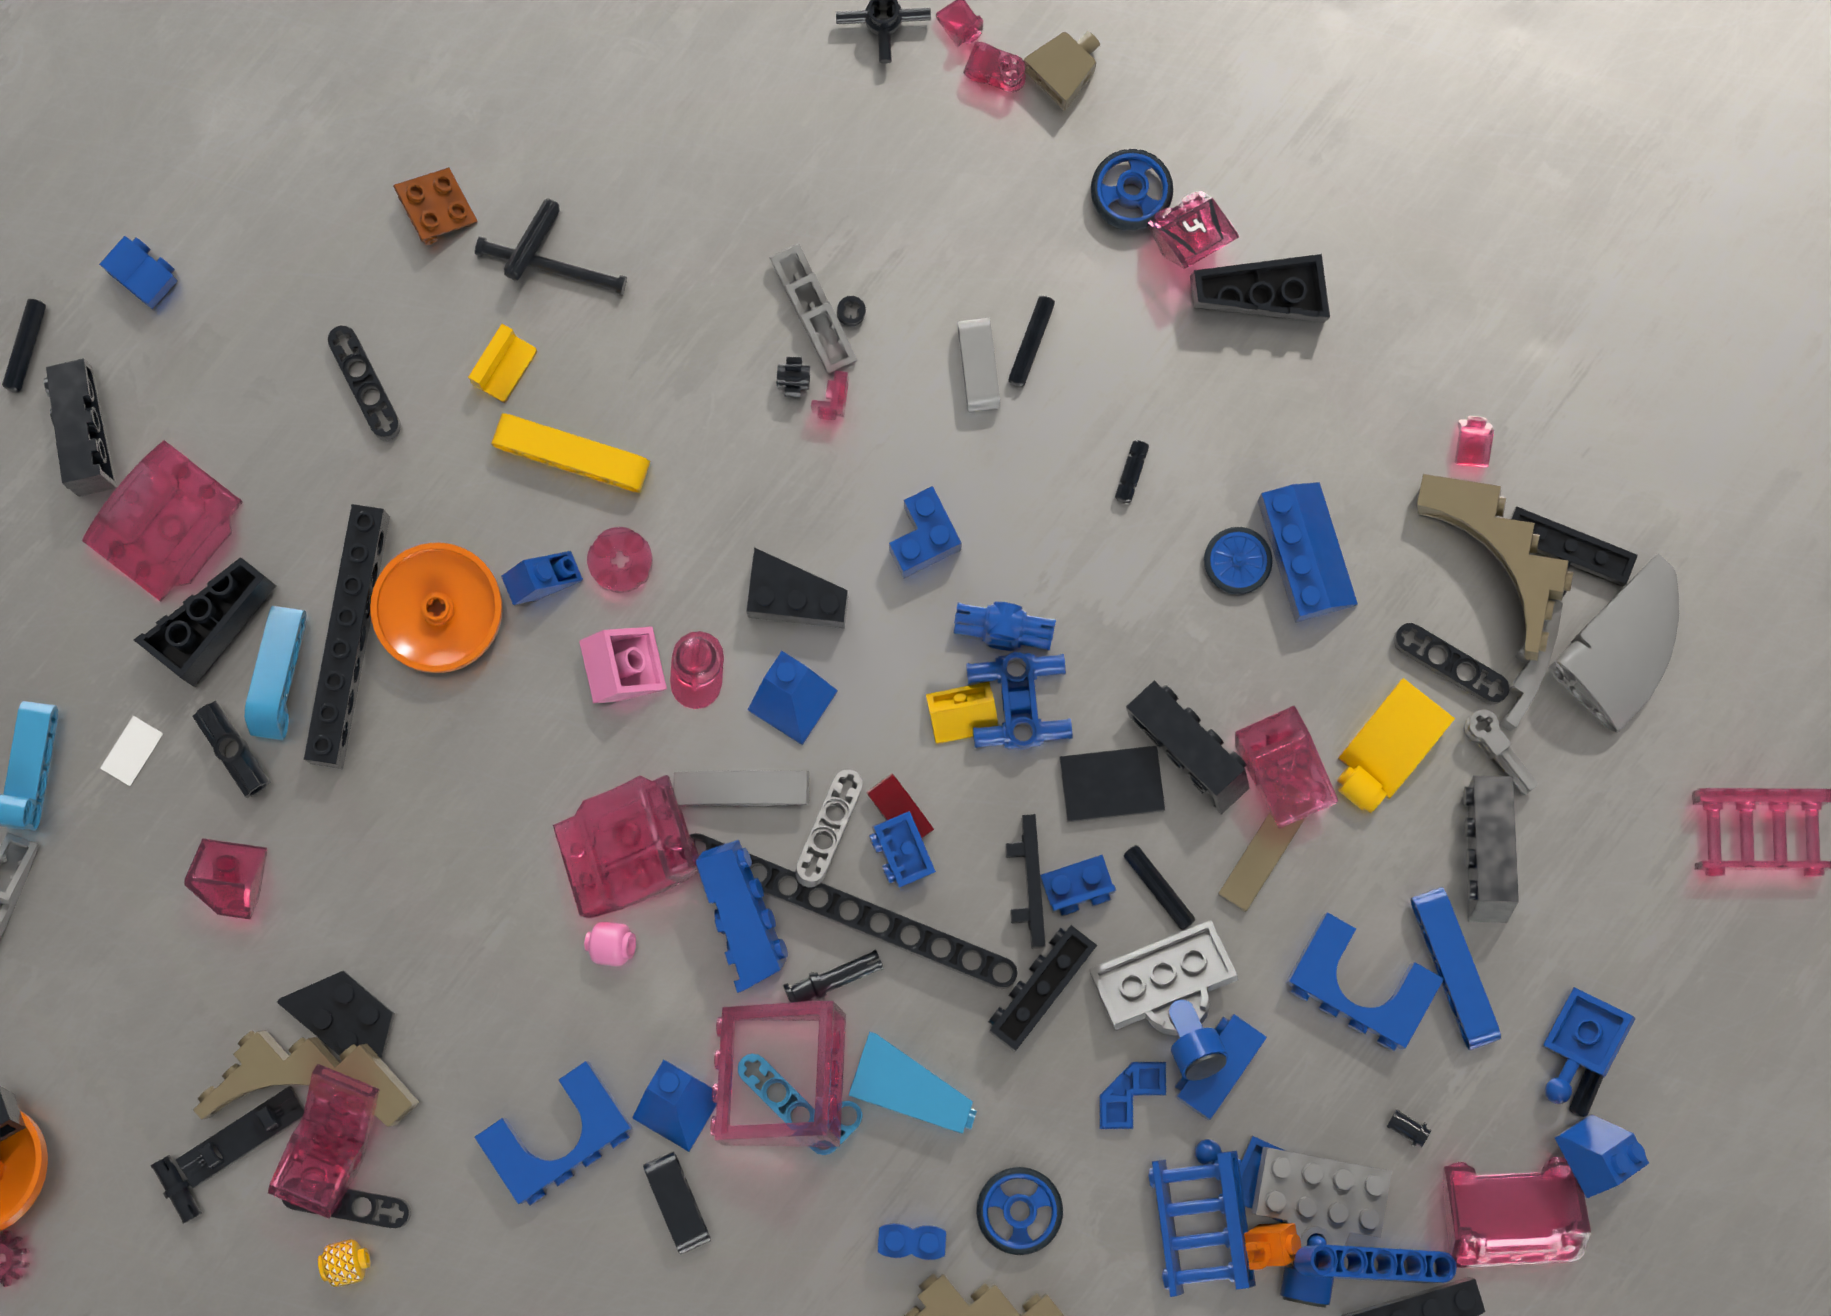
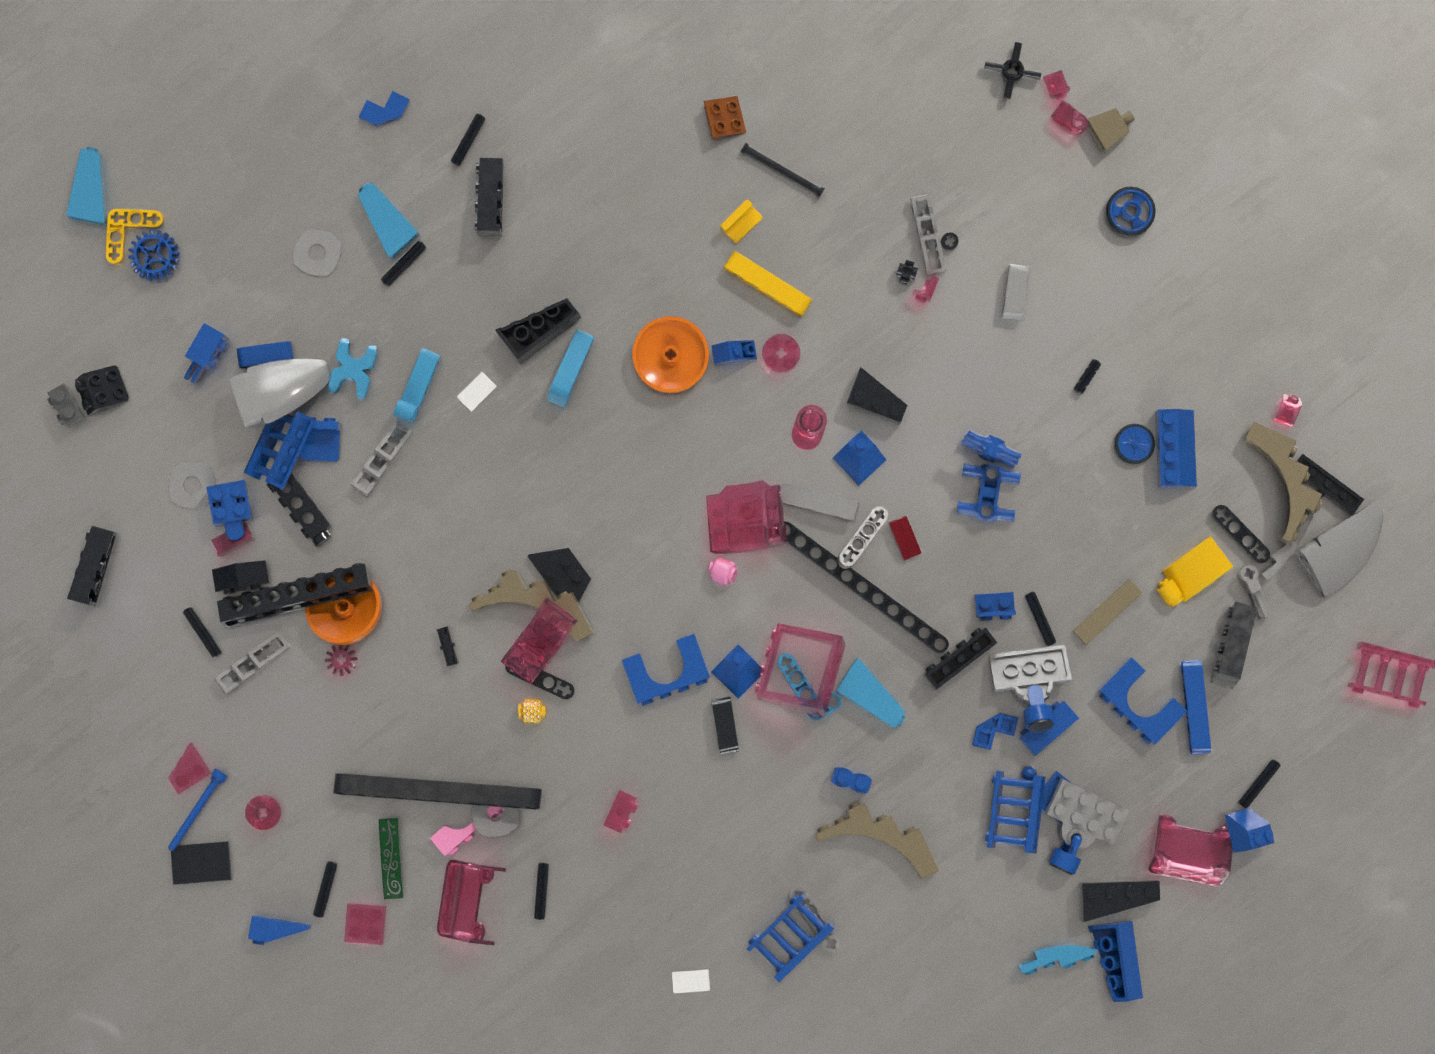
camera: 10 degrees right, 5 degrees up
clear pink slope [82,440,243,602] -> none
blue brick [99,236,177,310] -> none
black hinge [176,1086,309,1188] -> none
clear pink slope [184,838,267,920] -> none
black piece [192,701,271,798] -> none
black brick [304,504,390,769] -> none
black beam [327,325,401,440] -> none
black axle [504,198,560,281] -> none
bright pink slope [579,627,667,704] -> none
blue wedge [696,840,788,993] -> none
black pin [783,949,884,1012] -> none
blue bracket [869,811,936,888] -> none
blue brick [889,486,962,579] -> none
yellow panel [926,682,999,743] -> none
blue wheel [976,1167,1063,1255] -> none
black hinge [1005,814,1046,949] -> none
black axle [1008,295,1055,387] -> none
black tile [1059,745,1165,822] -> none
black wedge [1126,680,1250,815] -> none
clear pink slope [1147,191,1239,269] -> none
black wedge [1190,254,1330,323] -> none
clear pink slope [1235,705,1338,829] -> none
orange brick [1244,1223,1301,1270] -> none
blue beam [1294,1245,1457,1283] -> none
black pin [1387,1109,1432,1147] -> none
blue plate [1543,987,1636,1104] -> none

